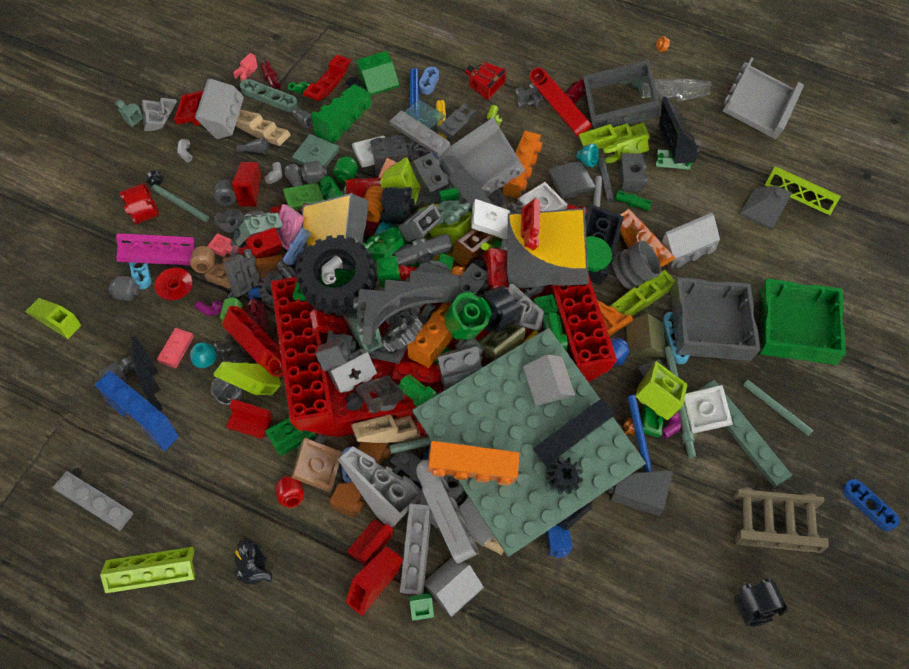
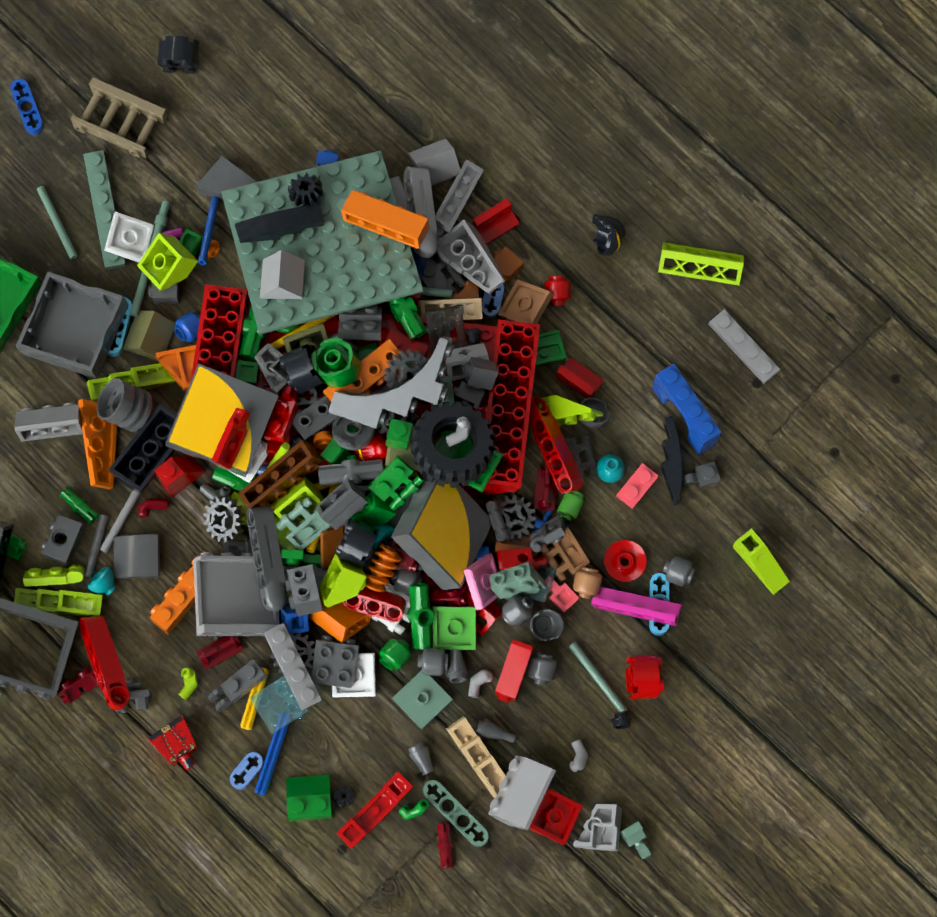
camera: 165 degrees left, 15 degrees up
magenta arm [194,301,223,316] -> none
coral plate [233,53,258,82] -> none
medium blue pin [282,228,311,265] -> none
green wedge [311,84,372,144] -> none
red slope [345,546,403,616] -> none
plate [409,593,434,621] -> none
white plate [471,199,510,239] -> none
white plate [517,182,567,211] -> none
green tile [586,236,612,272] -> none

